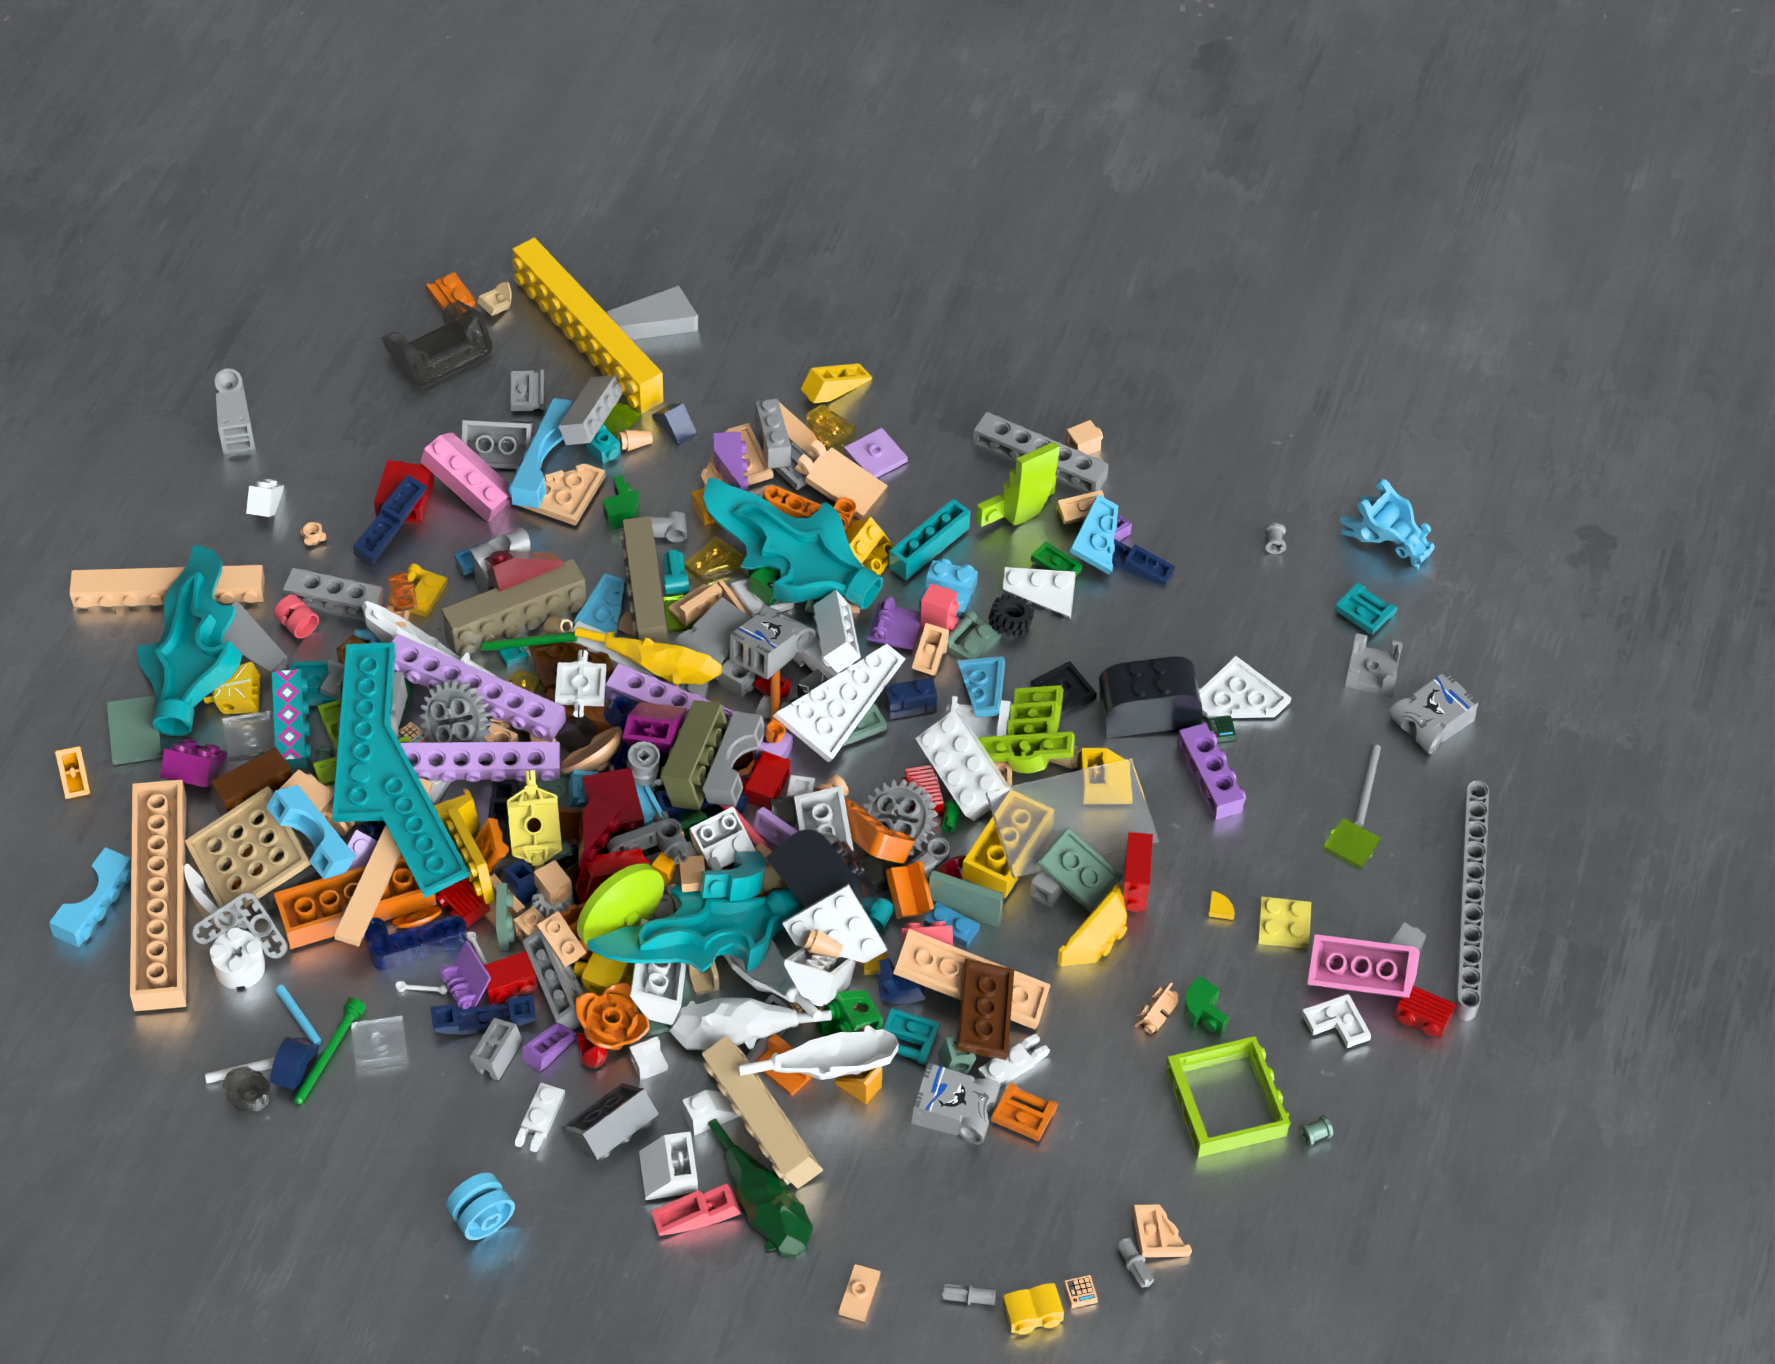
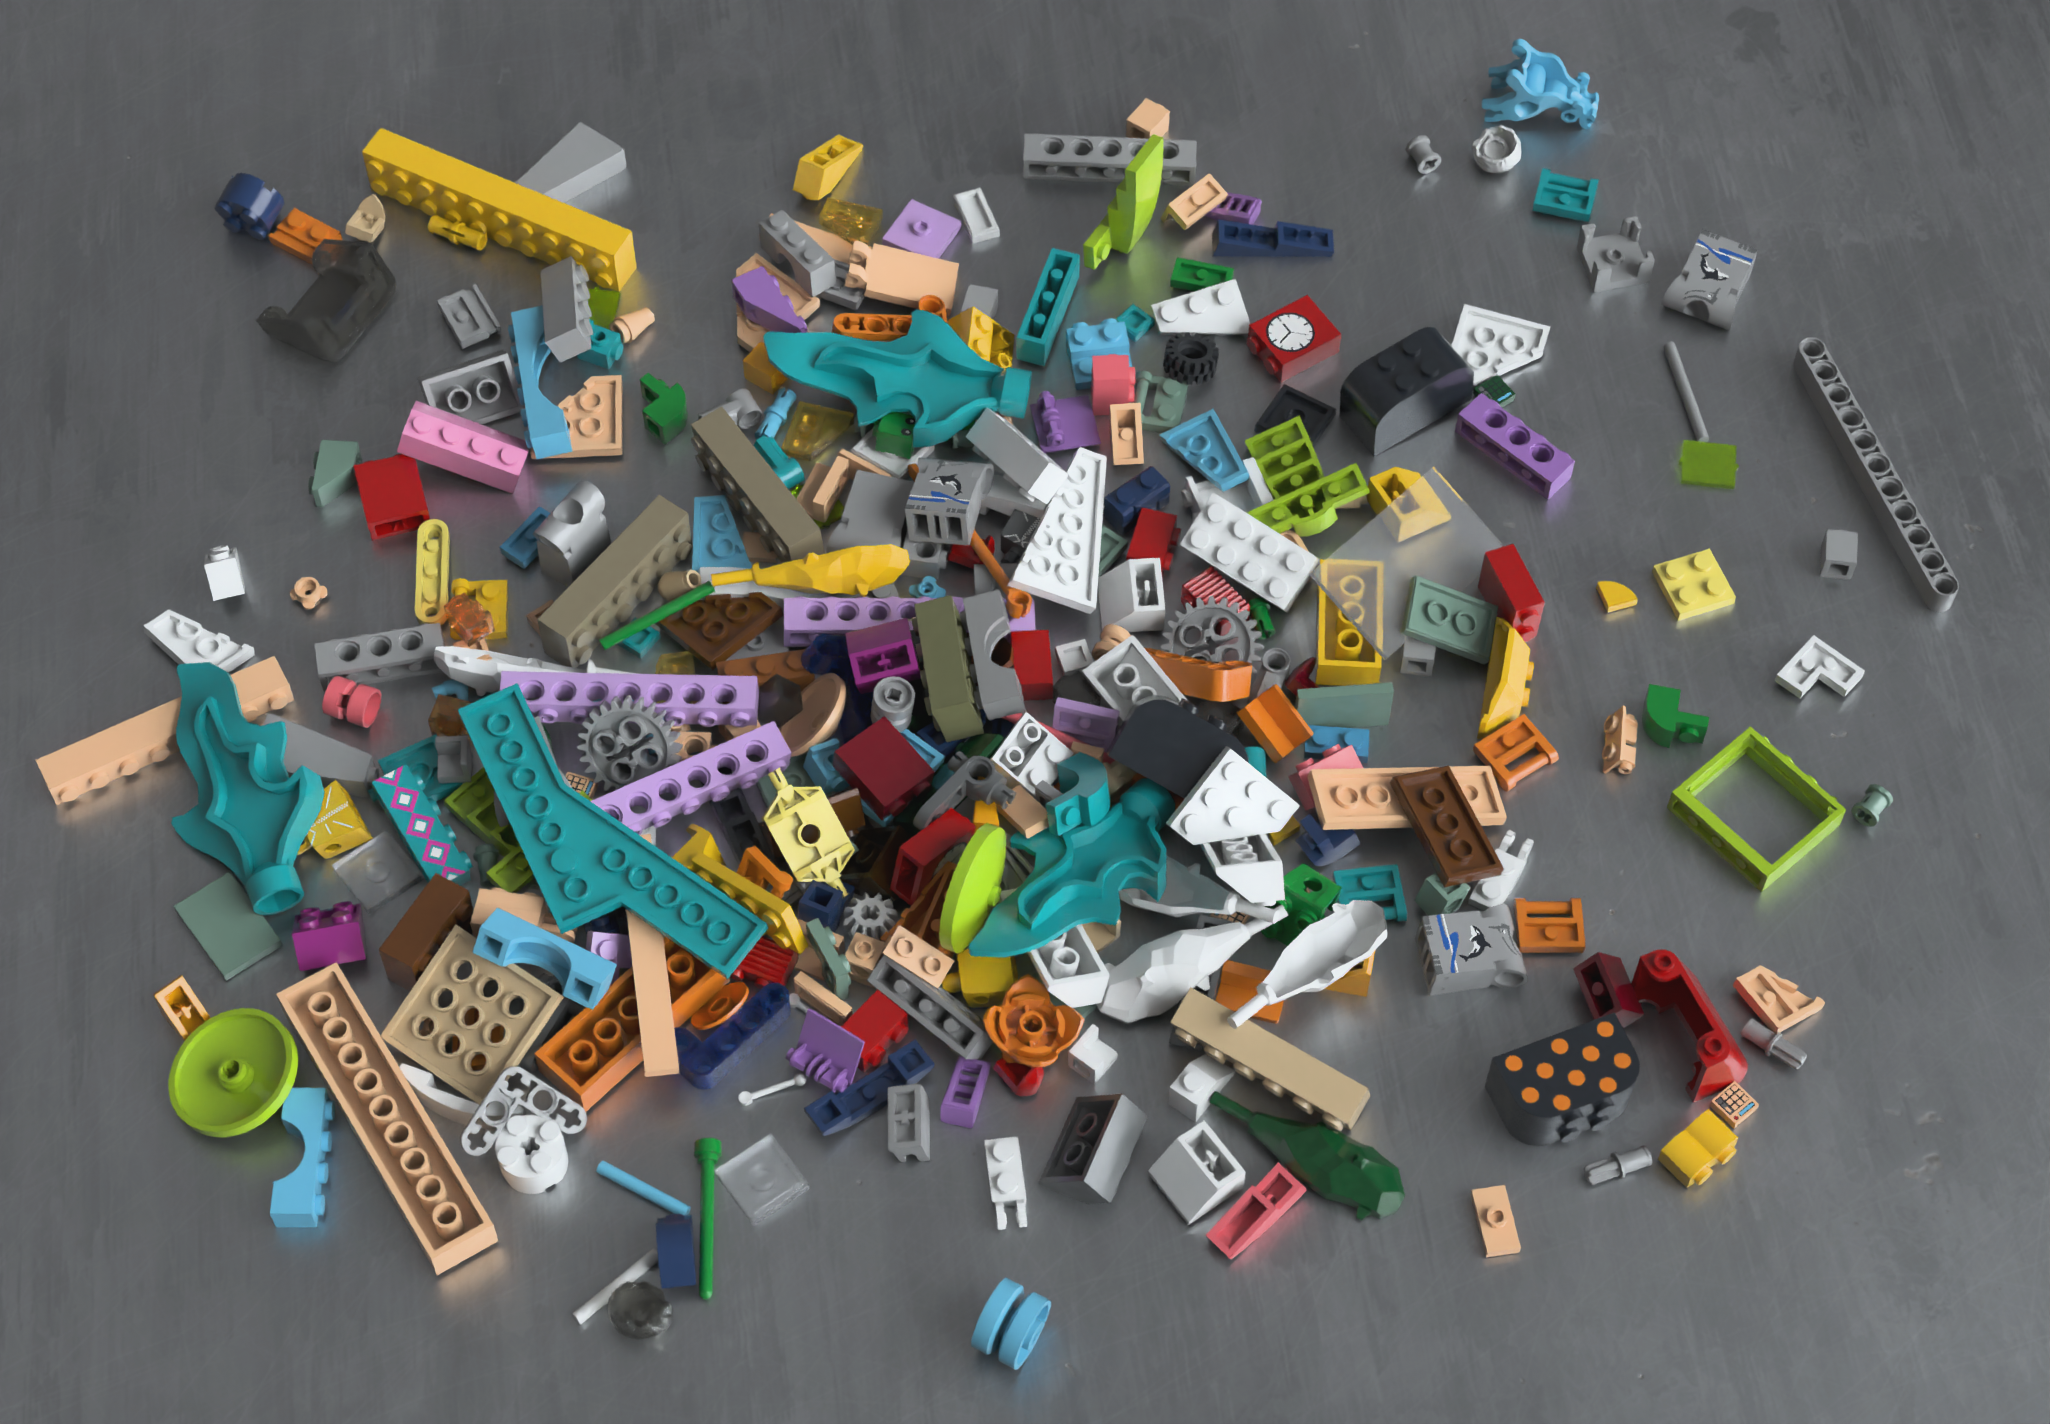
camera: 25 degrees left, 5 degrees up
light grey piece [214,368,256,454] -> none
dark blue slope [353,475,427,566] -> none
dark red slope [484,550,564,591] -> none
light nougat brick [534,860,572,906] -> none
white plate [555,650,606,718] -> none
dark red slope [578,795,621,869] -> none
slope [652,403,697,445] -> none
light nougat cone [803,929,843,959] -> none
medium azure wing [1069,494,1118,574] -> none
bright pink slope [1308,934,1420,998] -> none
red brick [1395,985,1456,1038] -> none
none -> white wing [144,610,255,673]
none -> lime dish [168,1008,298,1137]
none -> dark blue brick [215,173,284,240]
none -> sand green slope [308,440,362,507]
none -> light yellow plate [415,519,450,626]
none -> yellow pin [428,215,487,251]
none -> medium azure pin [754,387,797,440]
none -> light nougat tile [793,971,853,1026]
none -> medium azure plate [909,576,946,598]
none -> white tile [953,188,1000,244]
none -> light grey brick [960,284,998,320]
none -> white slope [1098,558,1165,632]
none -> teal tile [1115,304,1155,343]
none -> red brick [1126,507,1181,577]
none -> red brick [1247,295,1342,383]
none -> white hair [1472,125,1521,173]
none -> orange plate [1473,714,1559,792]
none -> black brick [1485,1012,1640,1146]
none -> dark red brick [1573,952,1645,1028]
none -> red windscreen [1631,949,1748,1103]

